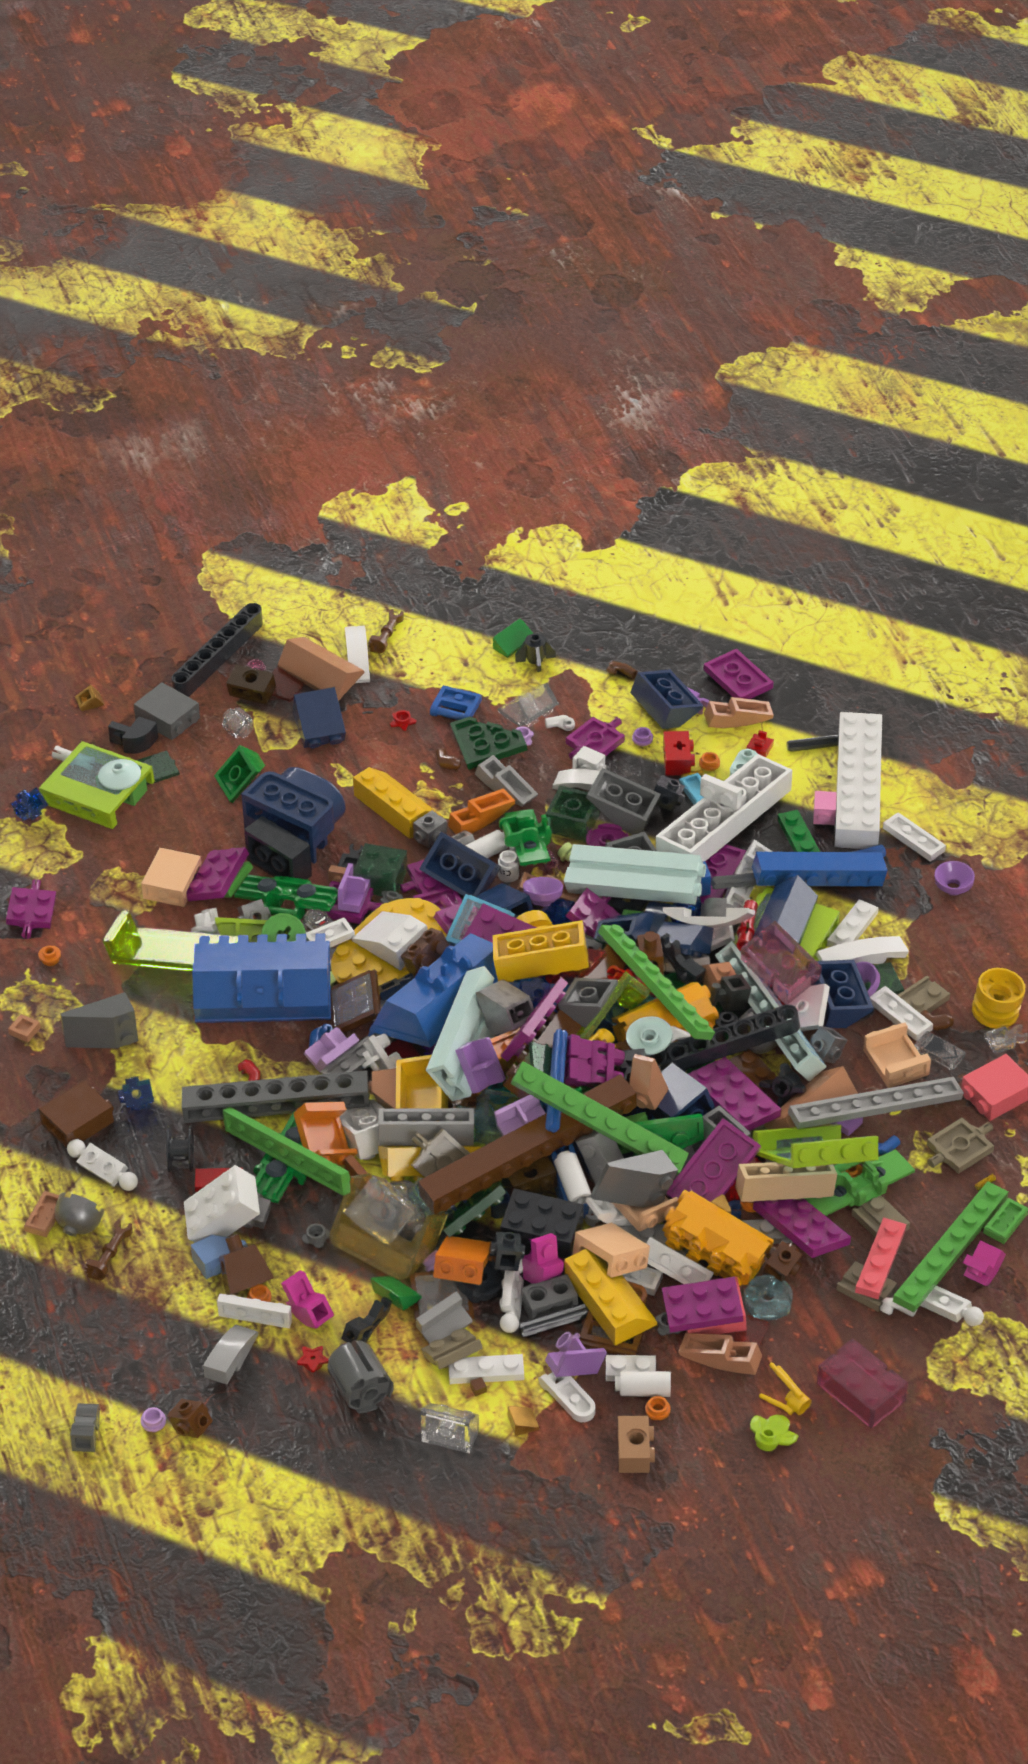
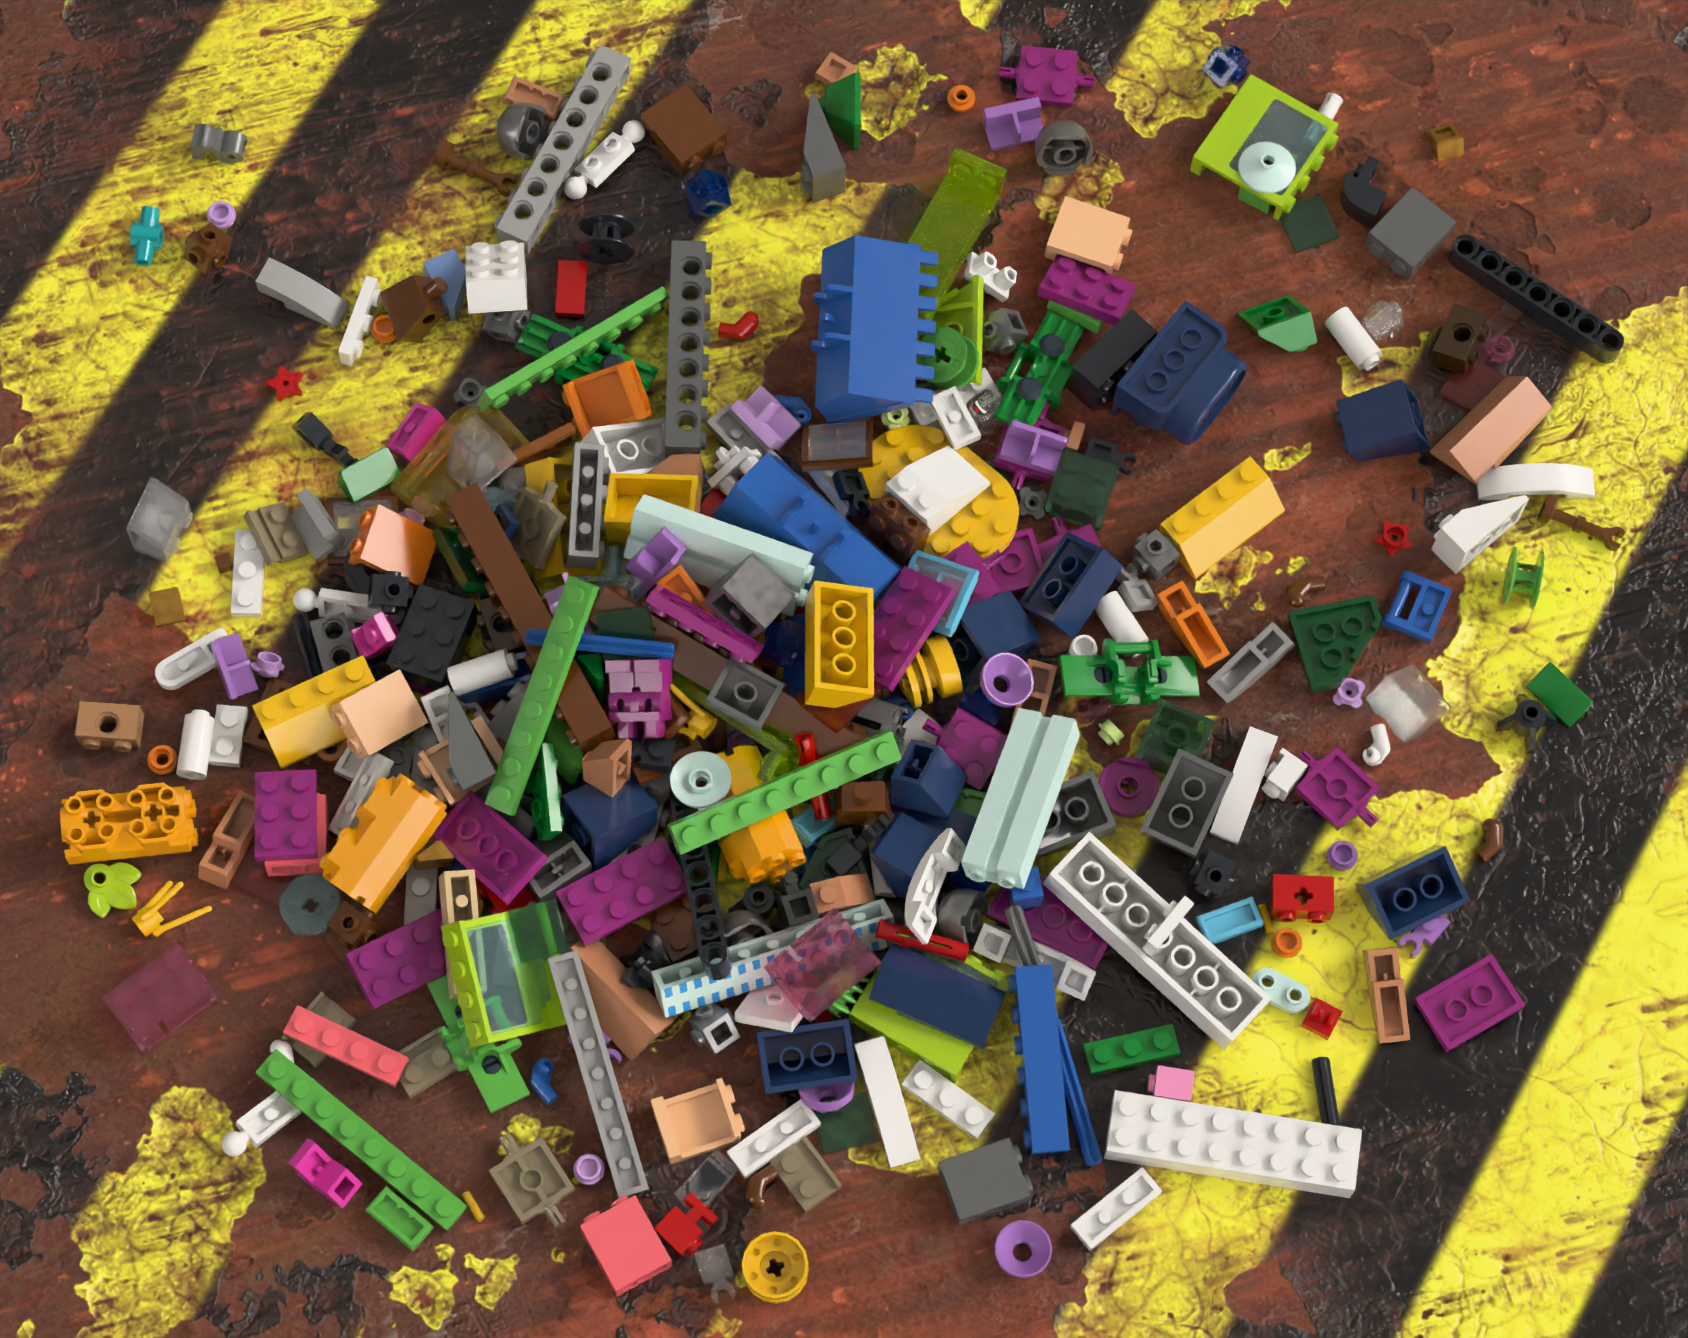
camera: 90 degrees right, 25 degrees up
dark pink brick [281,1270,334,1329] -> none
dark grey cylinder [328,1340,394,1413] -> none
none -> light orange brick [60,782,199,865]
none -> teal axle [130,206,164,267]
none -> dark pink slope [385,402,446,466]
none -> light grey brick [494,44,632,254]
none -> clear green piece [508,899,569,964]
none -> lavender plate [573,1154,605,1185]
none -> red brick [654,1192,718,1258]
none -> green slope [820,73,861,150]
none -> dark grey brick [937,1138,1033,1226]
none -> medium lavender panel [982,97,1043,151]
none -> flat silver cylinder [1035,119,1093,176]
none -> white brick [1325,307,1382,371]
none -> white slope [1431,495,1529,574]
none -> bright green piece [1502,547,1545,609]

